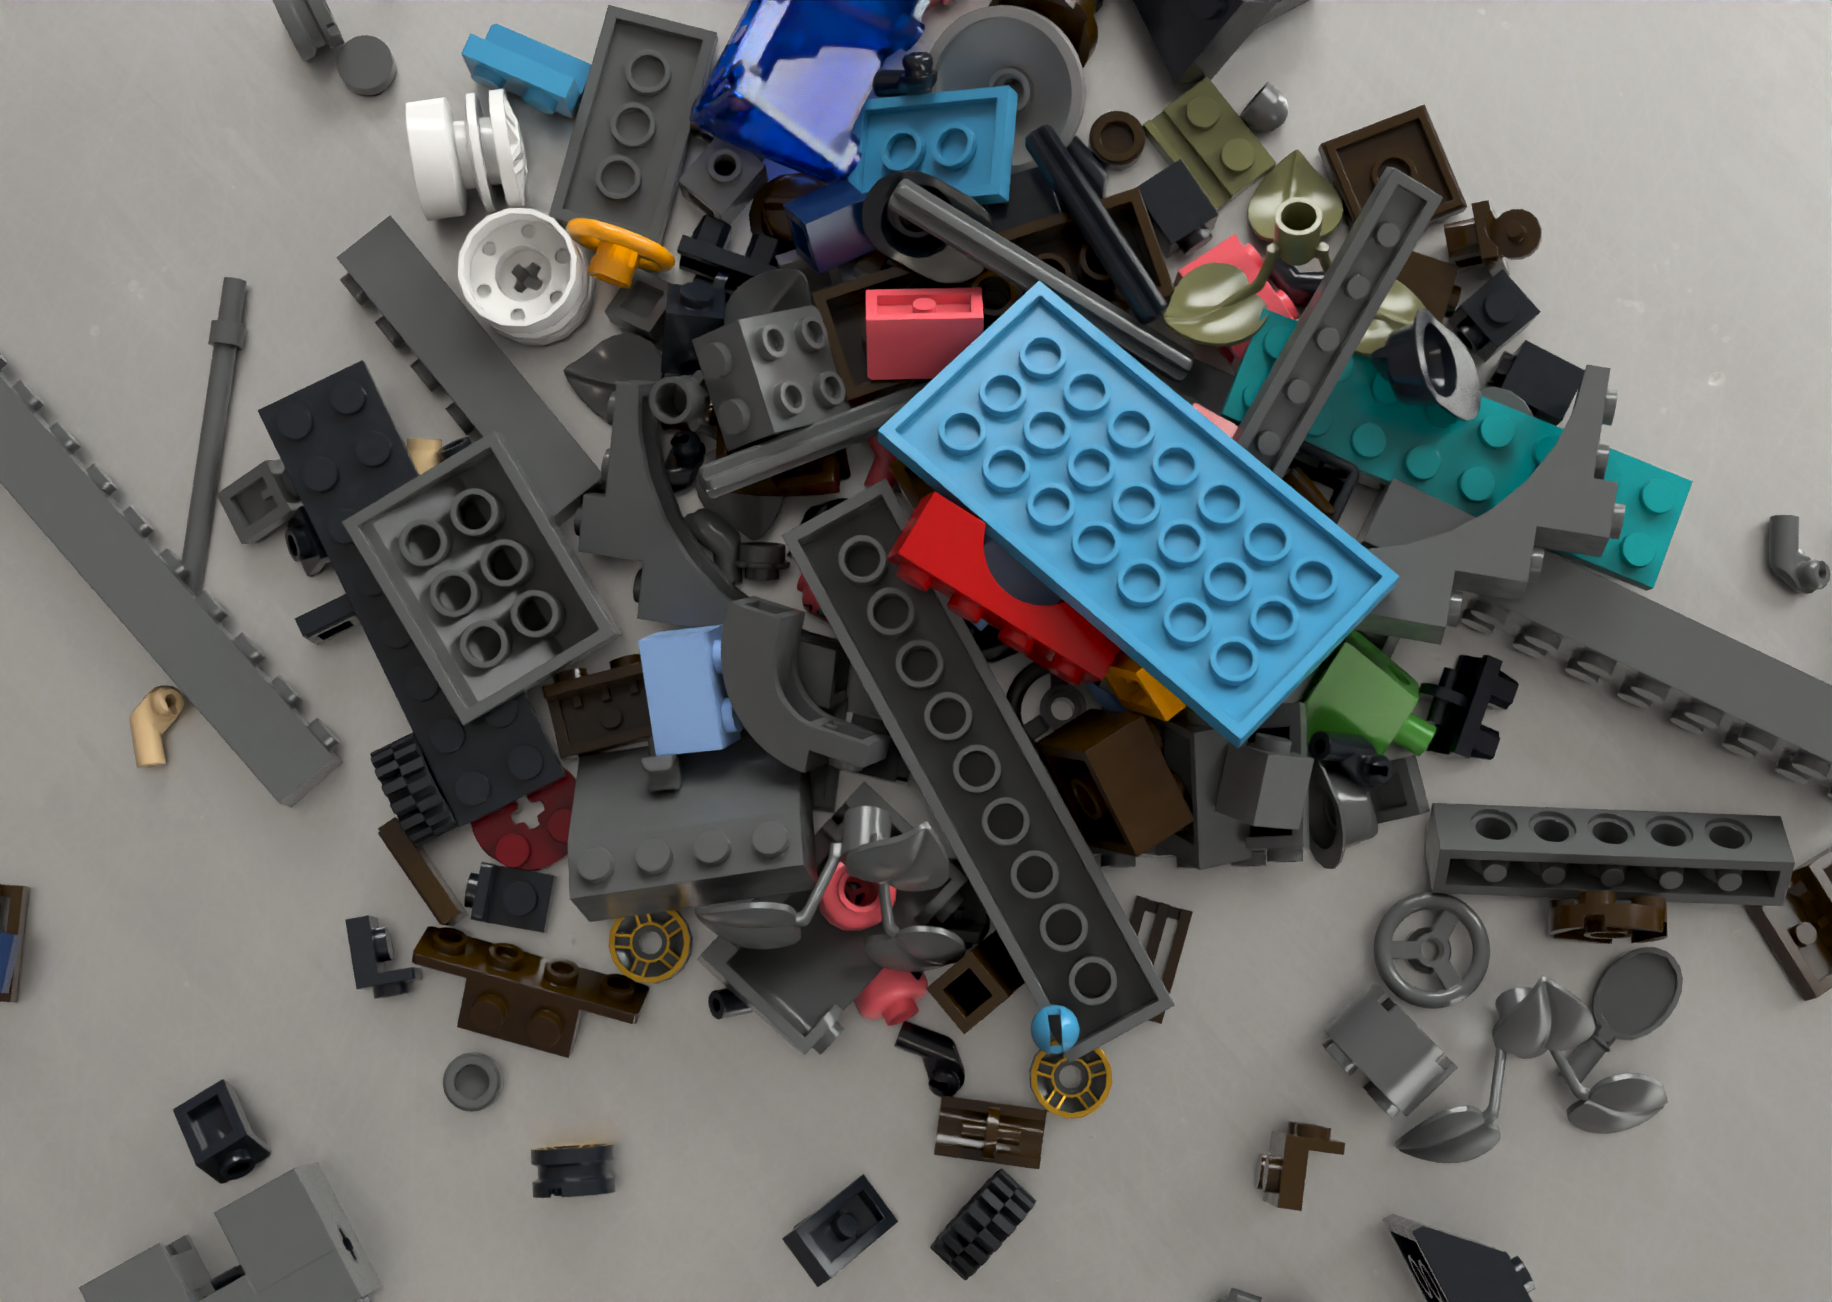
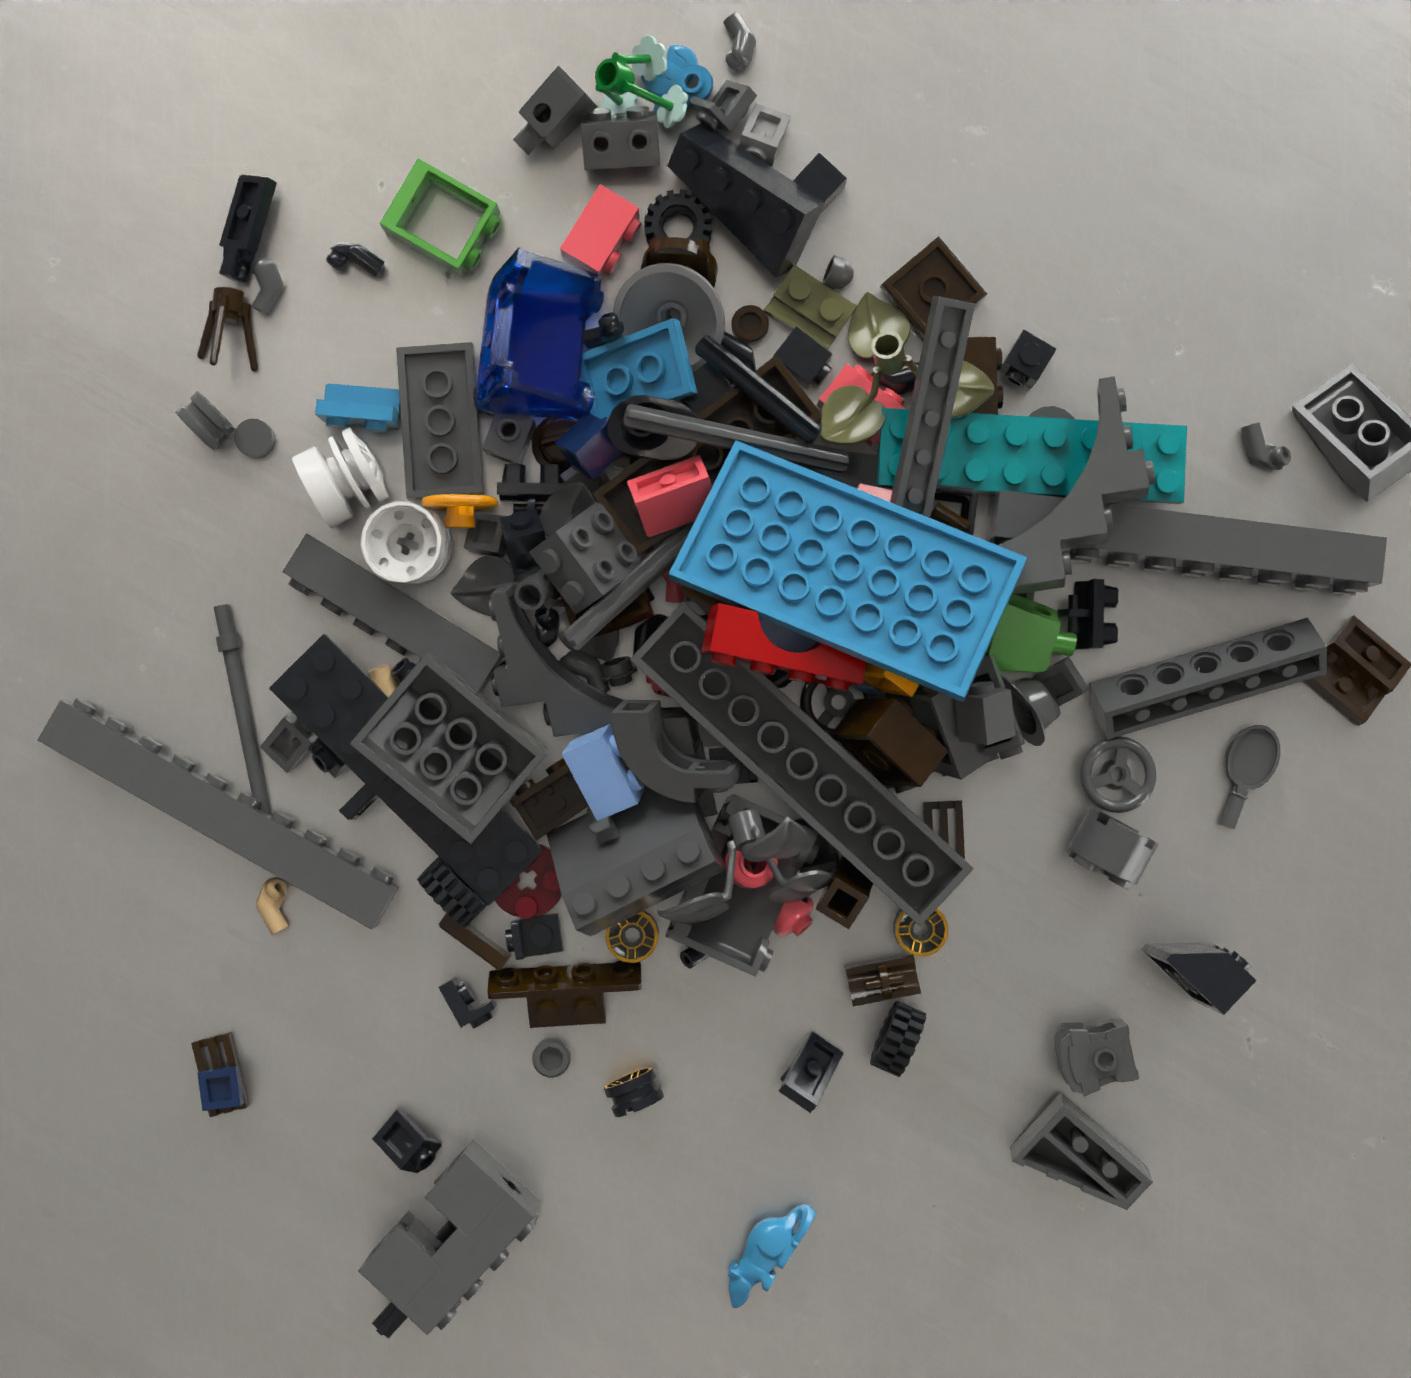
camera: 20 degrees left, 5 degrees up
black arm [894,1021,965,1097] -> none
dark azure hinge [1031,1005,1080,1054] -> none
dark brown bracket [1256,1121,1345,1211] -> none
black arm [1309,731,1393,788] -> none
black piece [1371,308,1481,421] -> none
dark grey plant [1395,975,1669,1163] -> none
dark brown hips [1444,200,1542,277] -> none
black brick [1489,340,1585,426] -> none
dark brown plate [1548,891,1668,944] -> none

